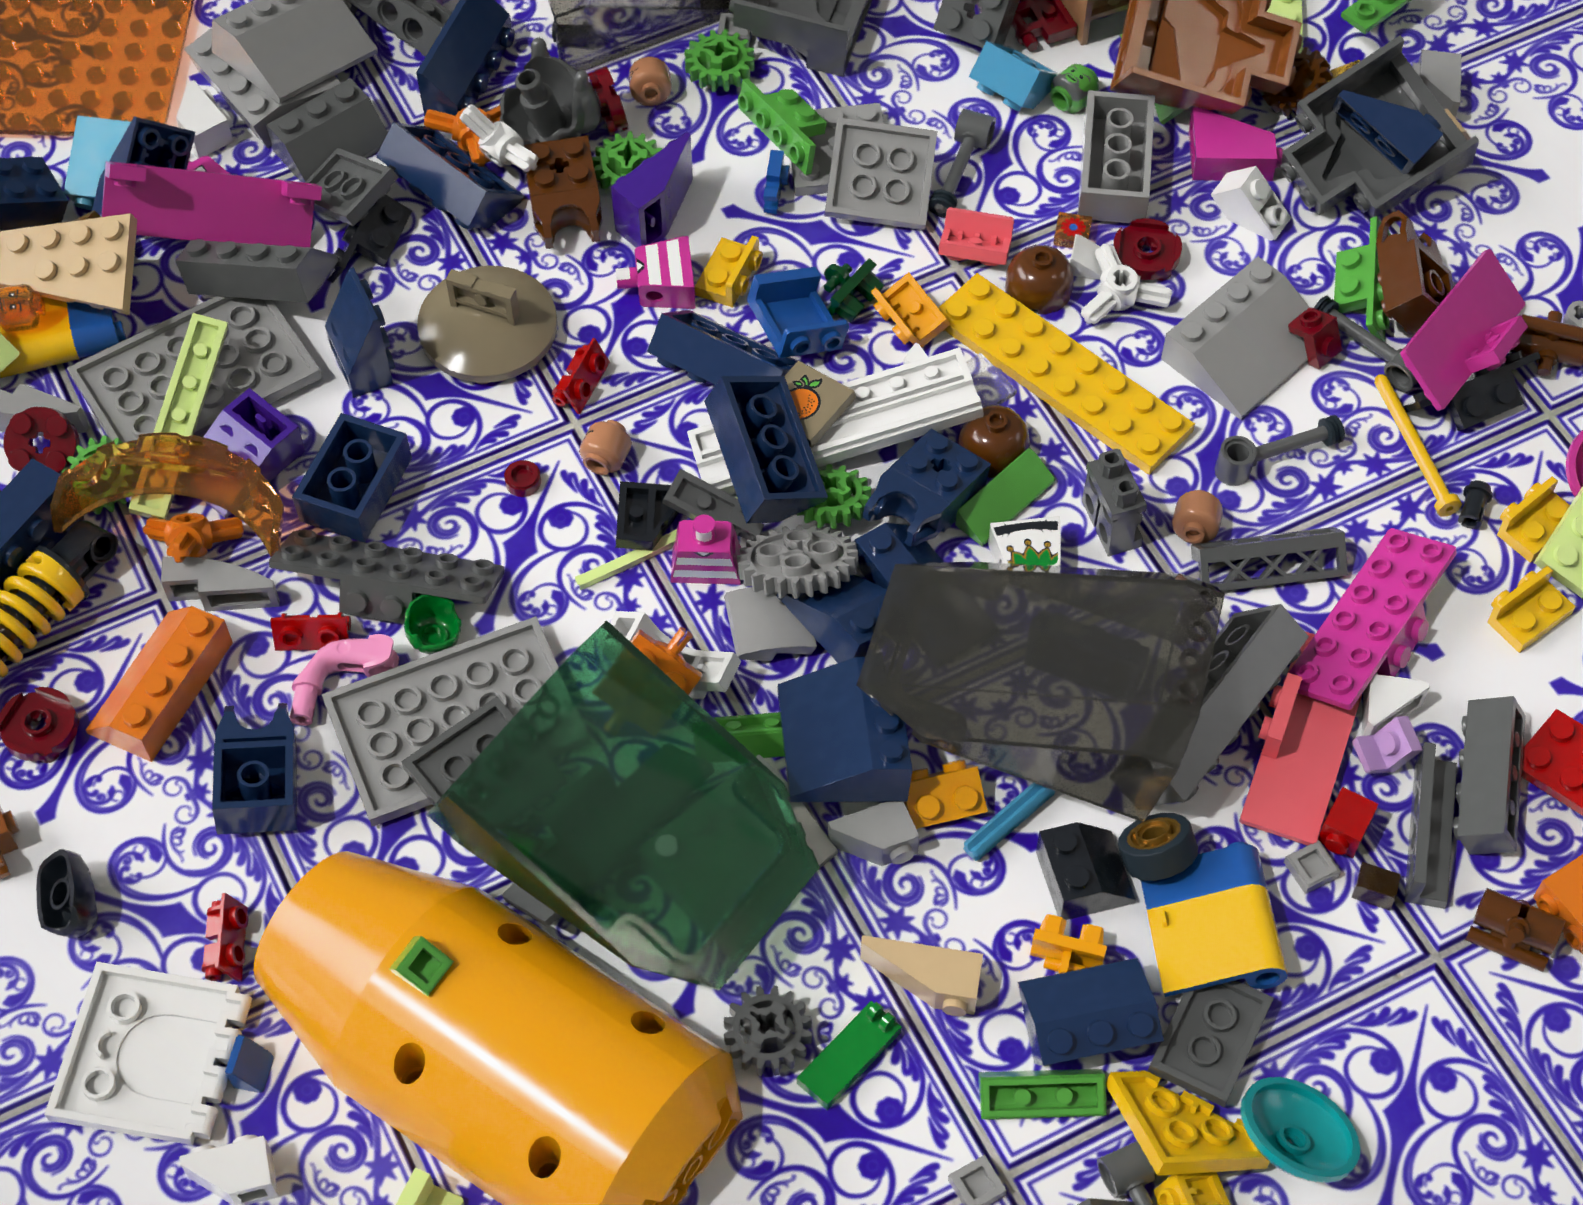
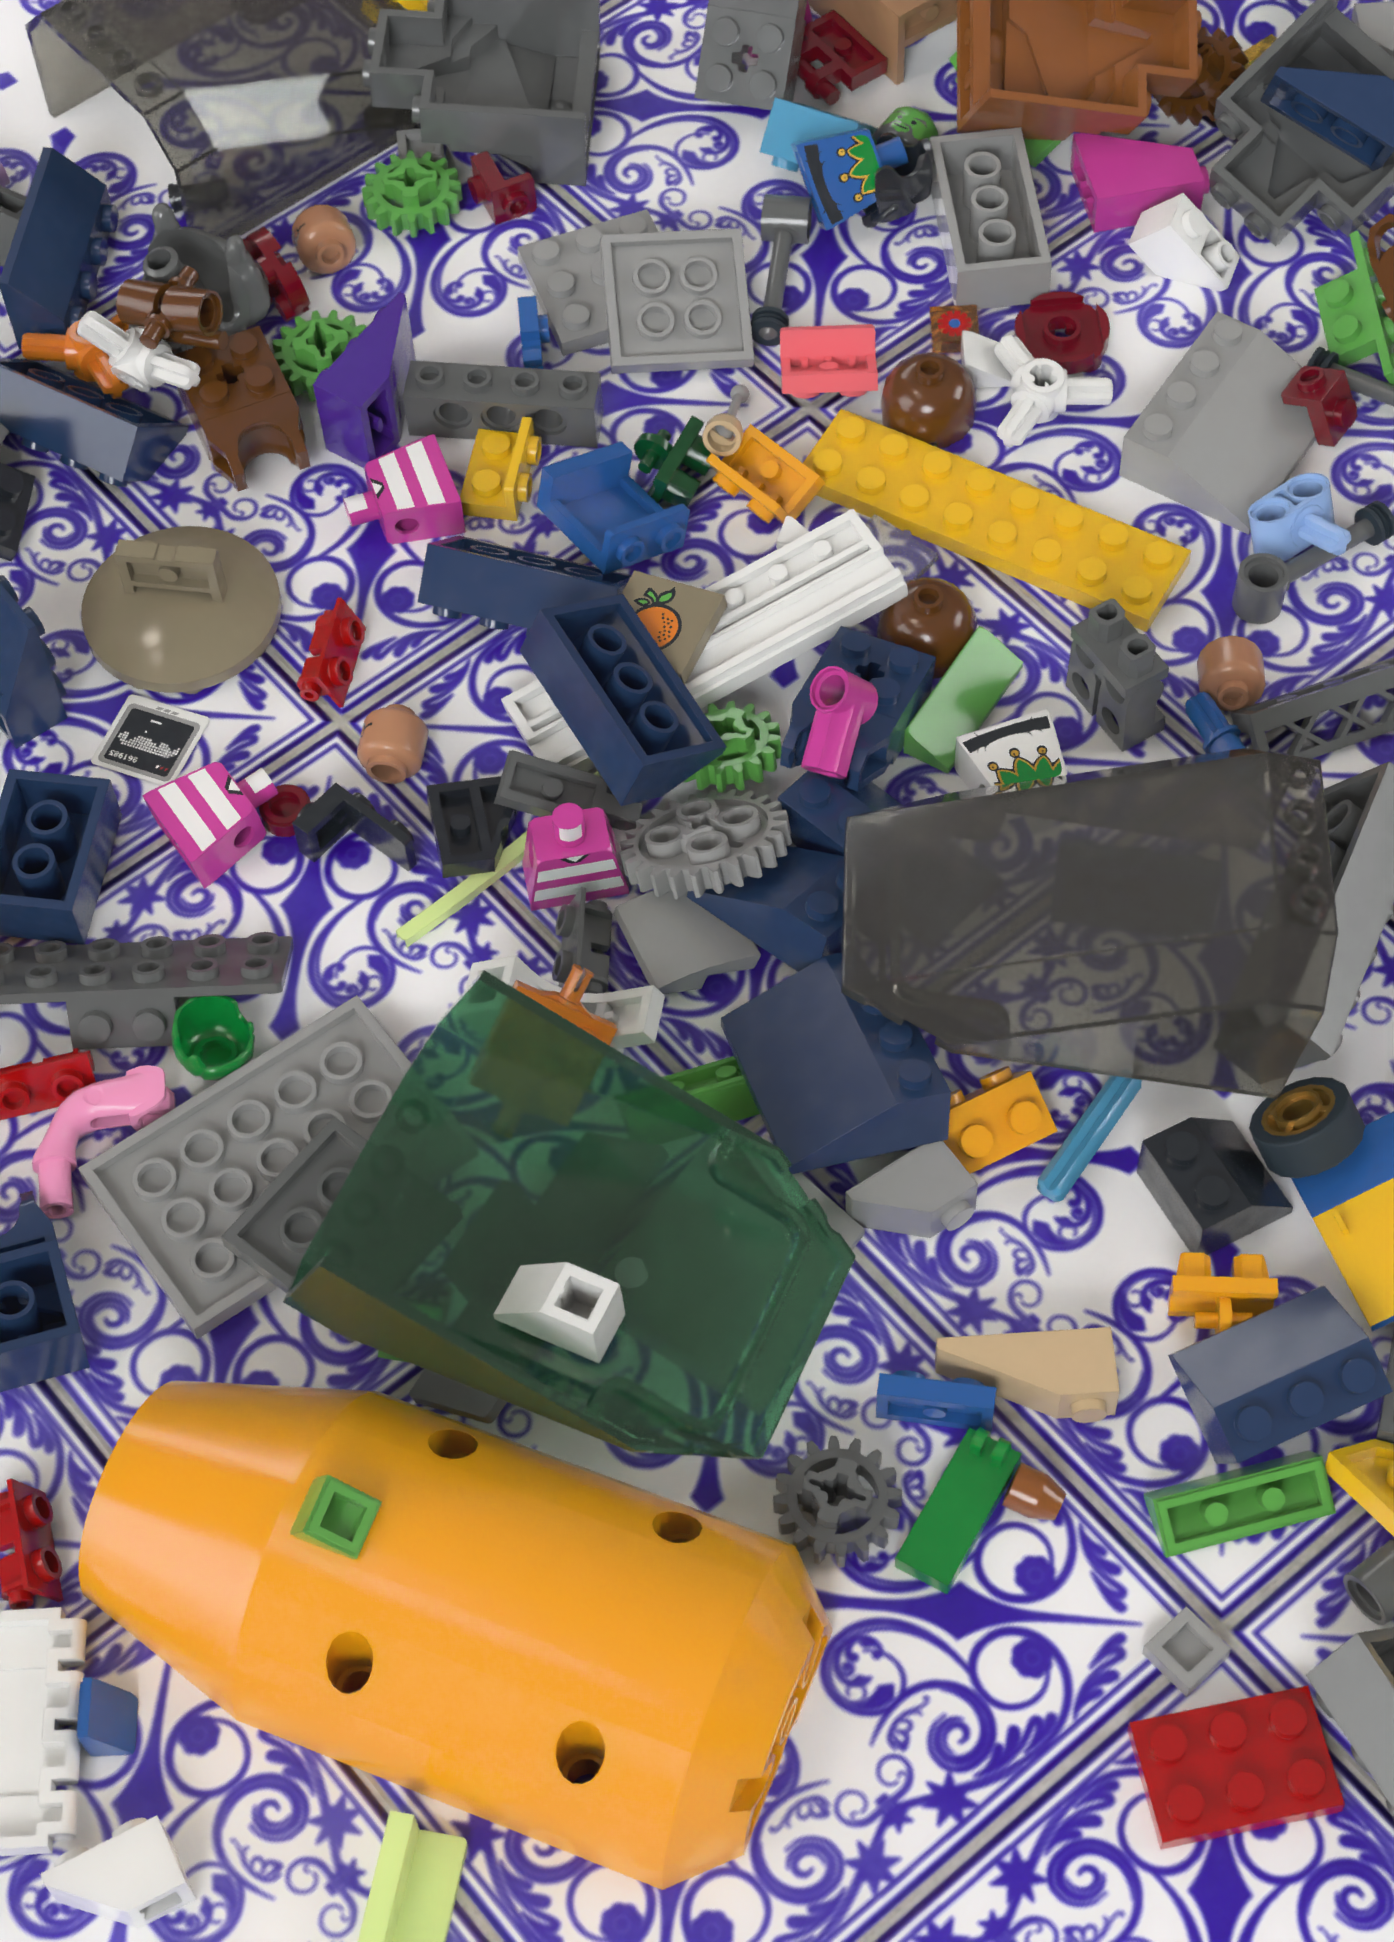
camera: 10 degrees left, 0 degrees up
bright green bracket [738,78,827,175] -> none
none -> sticker [91,694,210,786]
none -> reddish brown pin [116,266,229,351]
none -> dark pink torso [142,762,278,889]
none -> black bracket [292,783,417,871]
none -> dark grey brick [403,360,604,448]
none -> dark red bracket [467,151,537,225]
none -> white slope [493,1262,625,1363]
none -> dark grey hinge [552,887,613,994]
none -> tan hinge [702,384,749,456]
none -> blue torso [790,128,908,231]
none -> dark pink piece [801,666,878,779]
none -> black helmet [862,133,933,228]
none -> blue plate [876,1370,997,1432]
none -> dark orange hose [1001,1462,1066,1520]
none -> blue axle [1185,692,1261,788]
none -> light blue beam [1248,473,1351,561]

